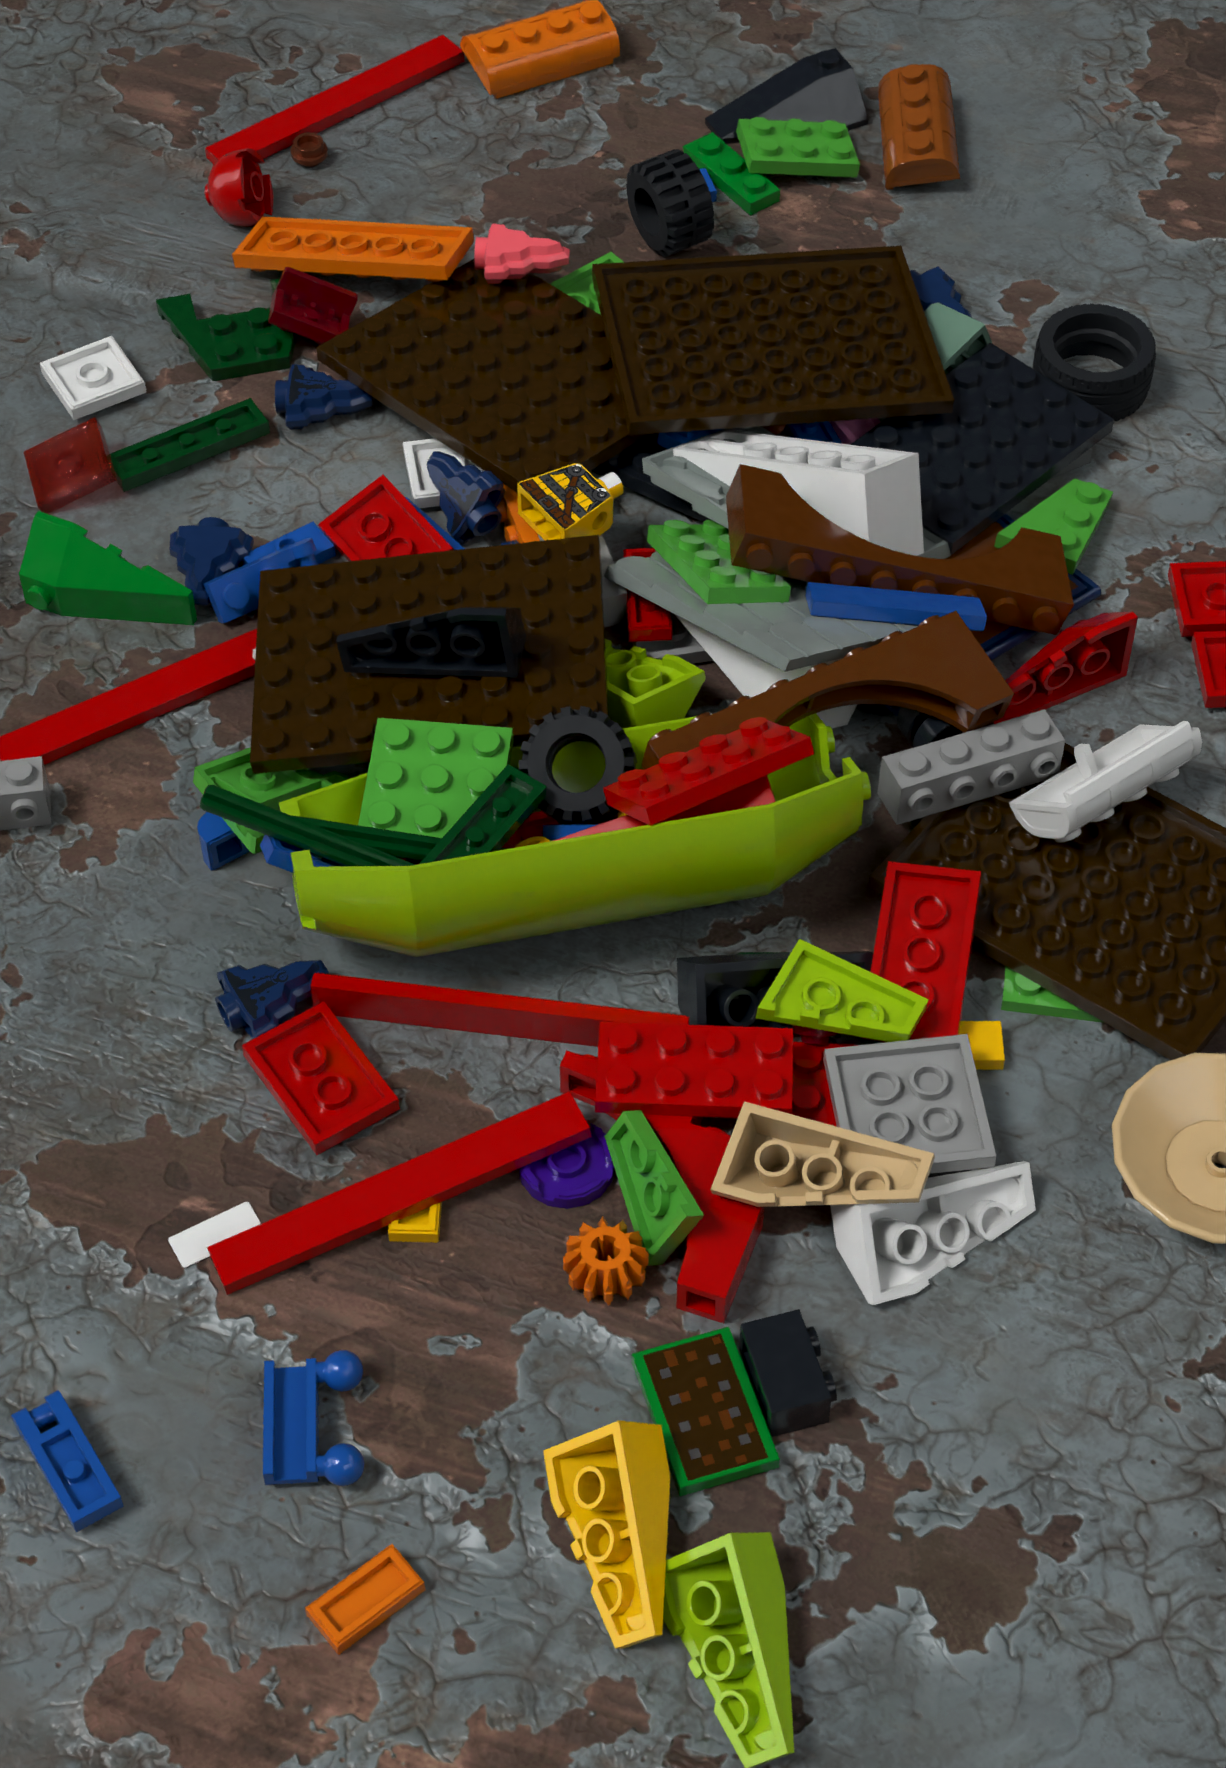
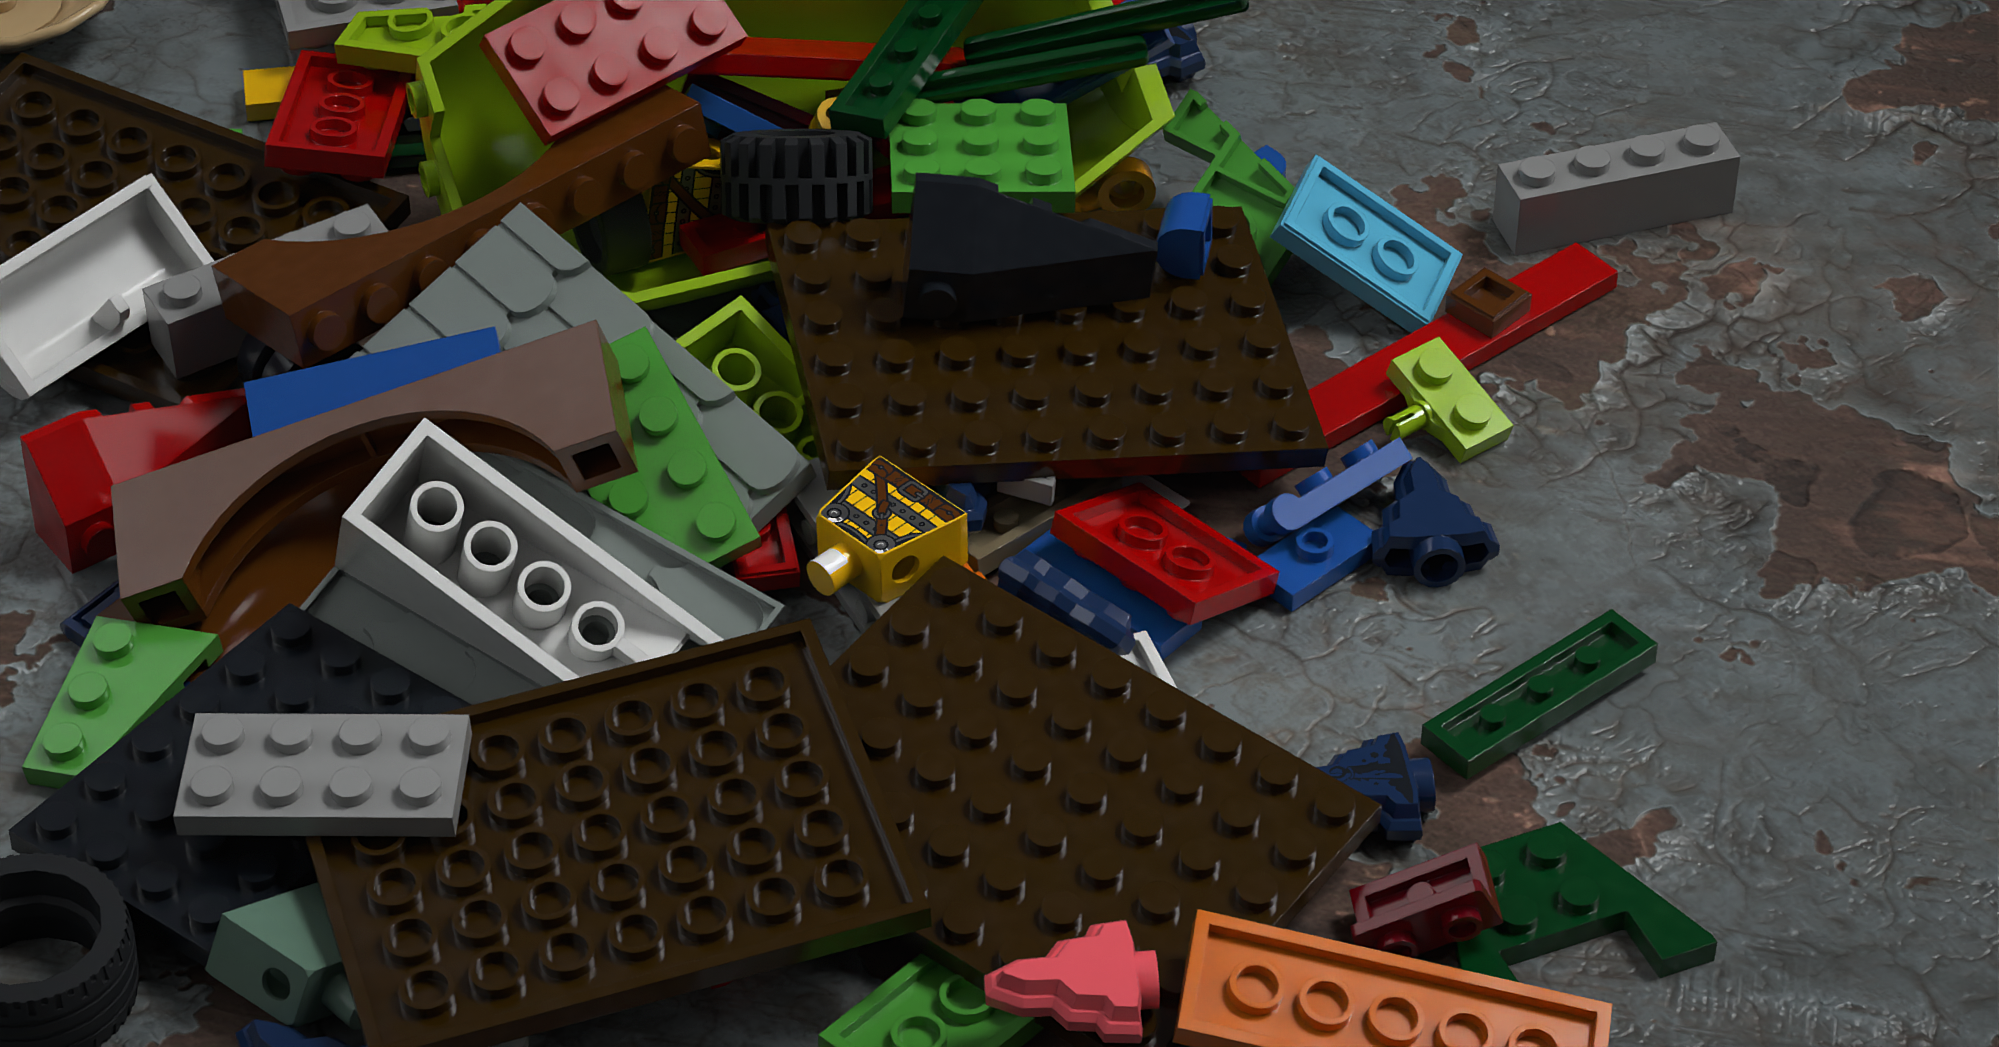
camera: 170 degrees right, 10 degrees down
green wedge [19,511,197,625] -> none
clear red tile [24,417,117,514] -> none
white plate [40,336,146,420] -> none
none -> light grey plate [173,713,472,837]
none -> blue brick [1156,192,1213,280]
none -> medium azure tile [1270,155,1463,333]
none -> lime plate [1383,337,1514,464]
none -> reddish brown tile [1445,267,1532,338]

